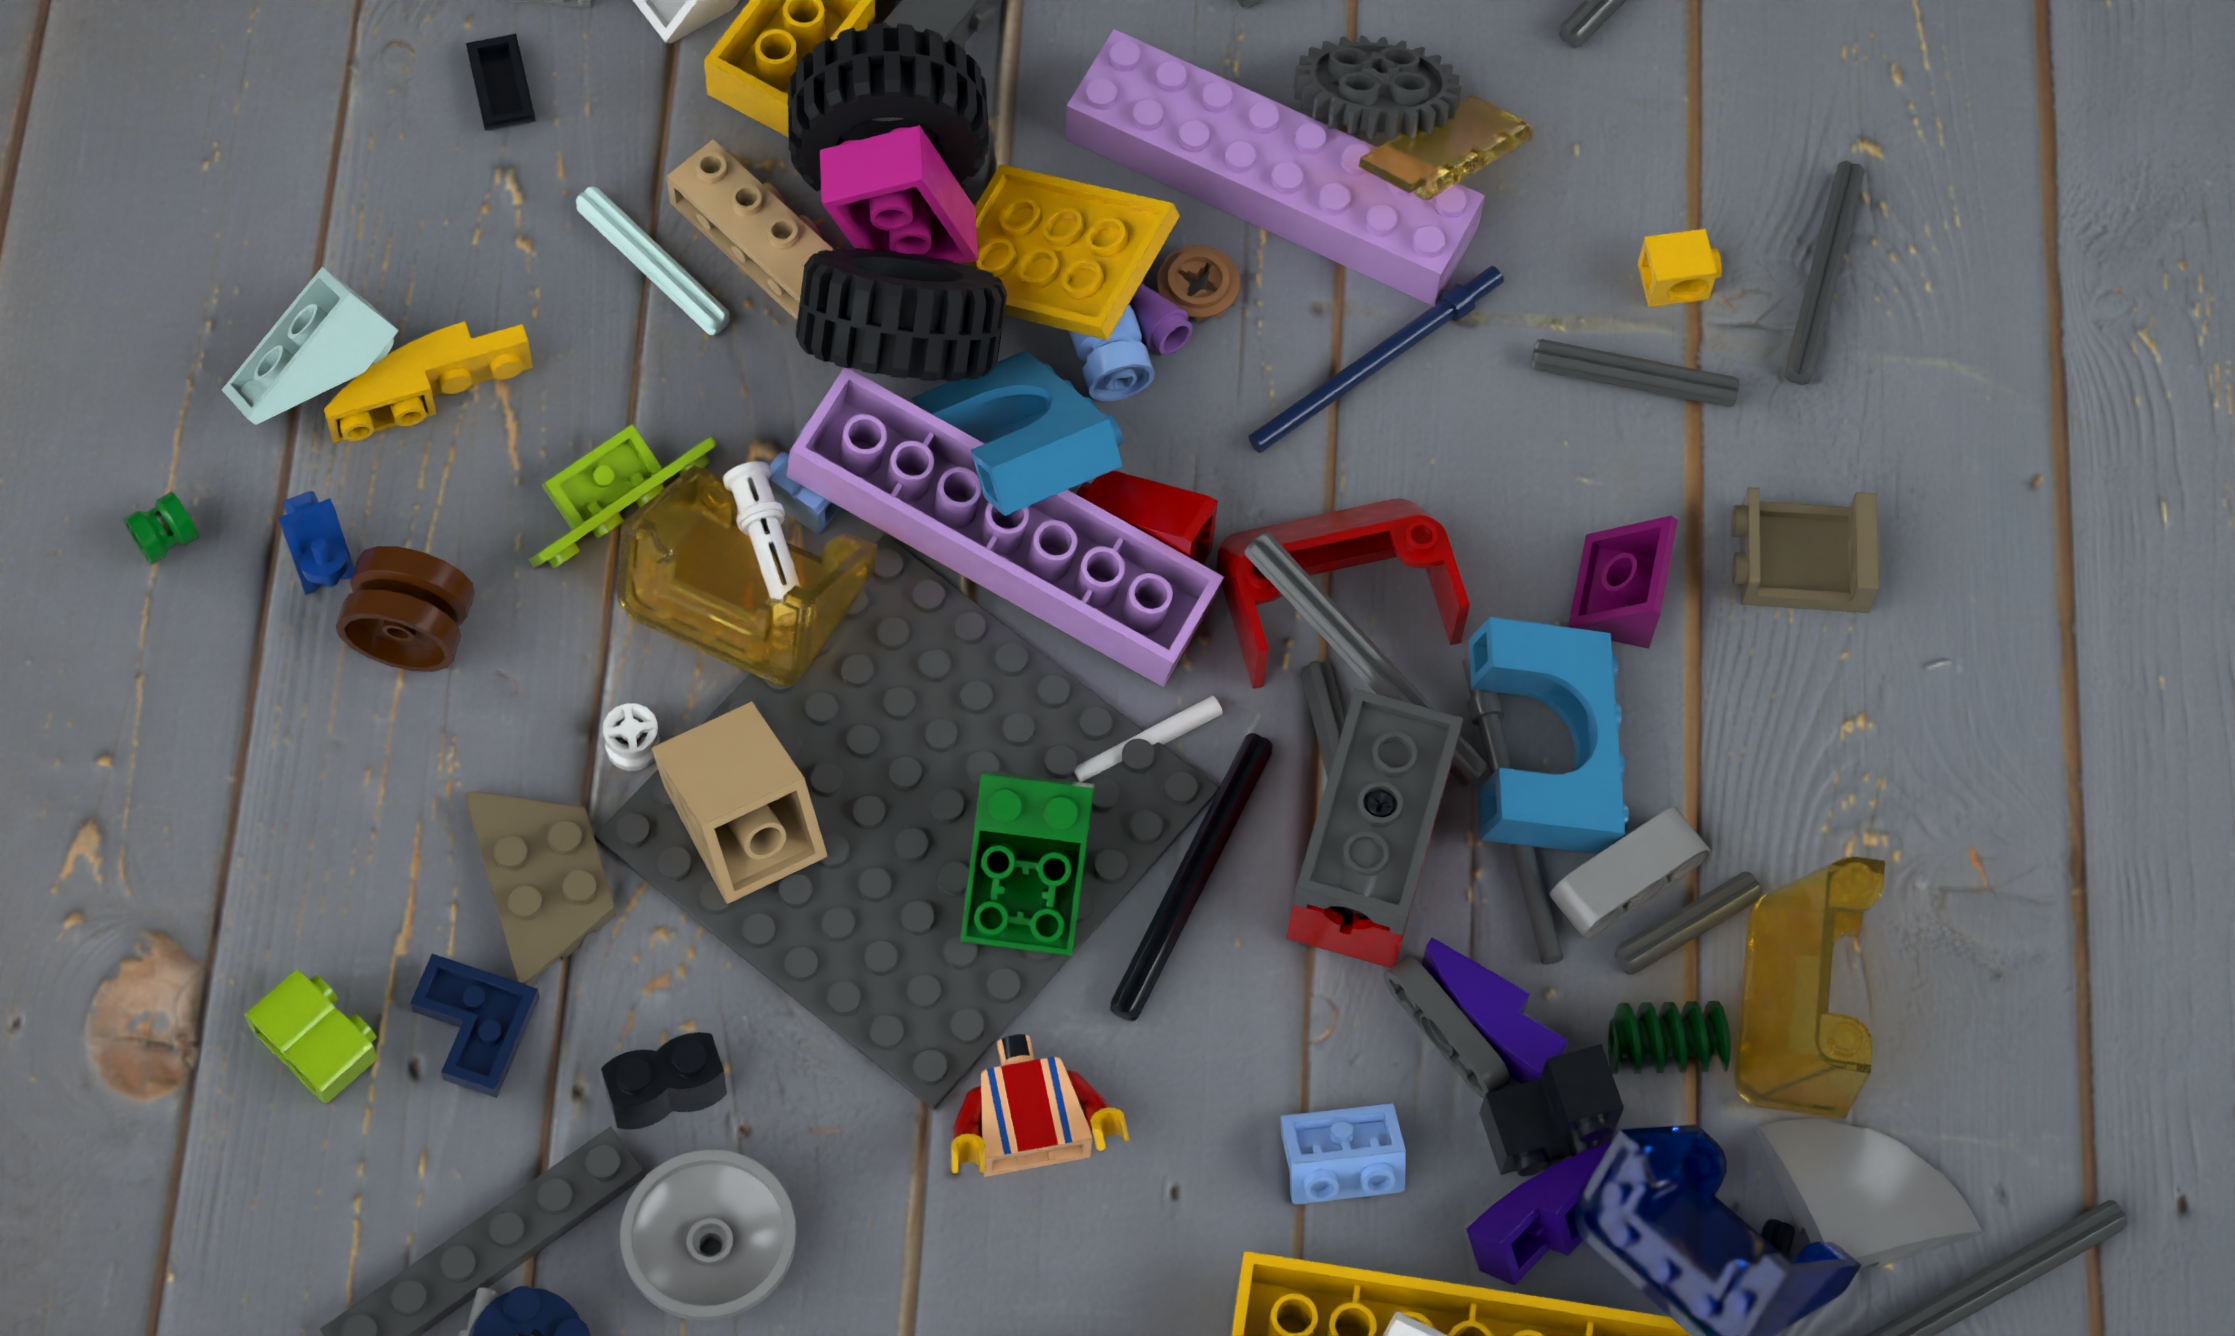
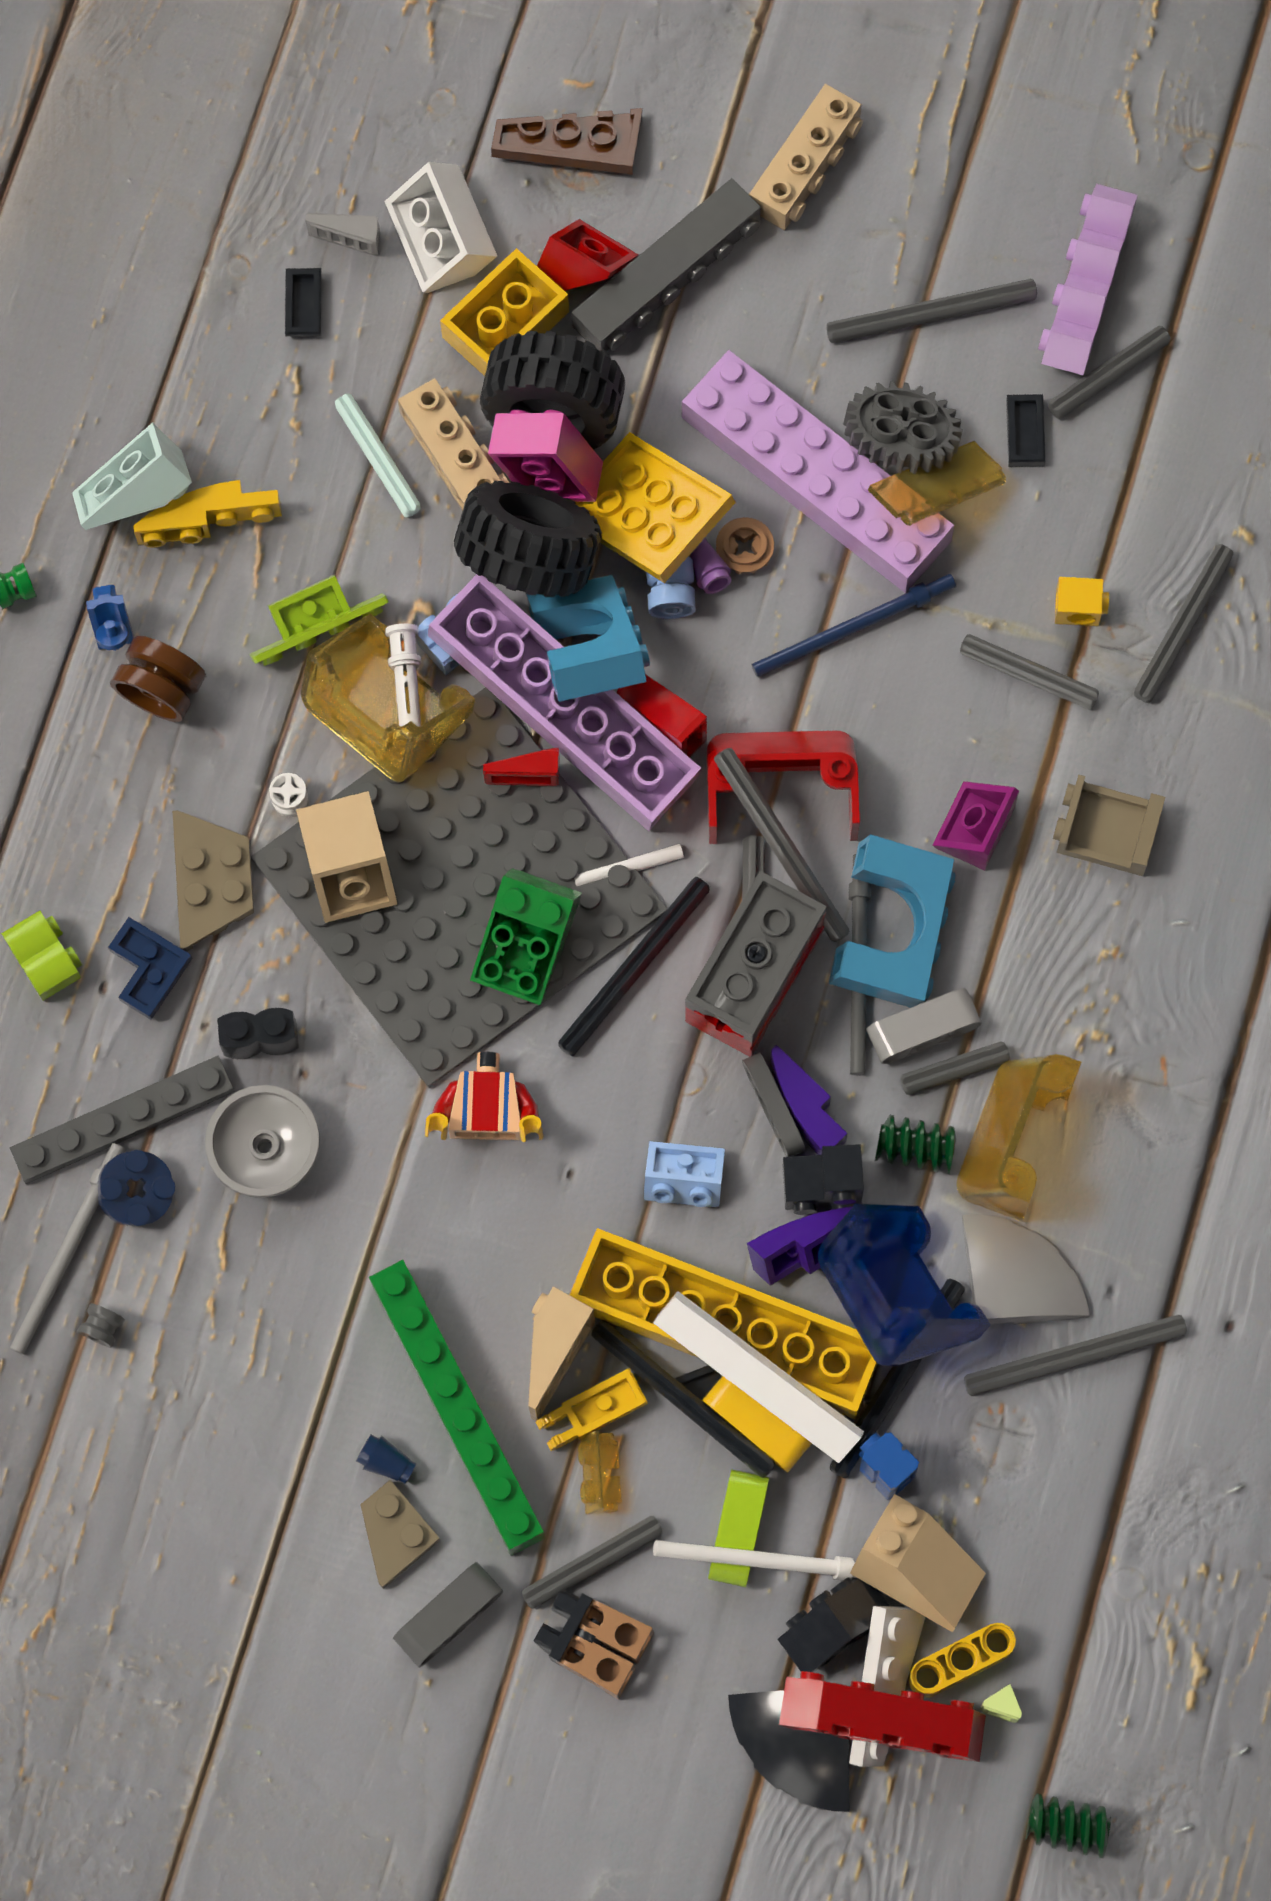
camera: 20 degrees right, 10 degrees up
none -> red slope [483,748,560,786]
none -> black tile [1006,394,1046,467]

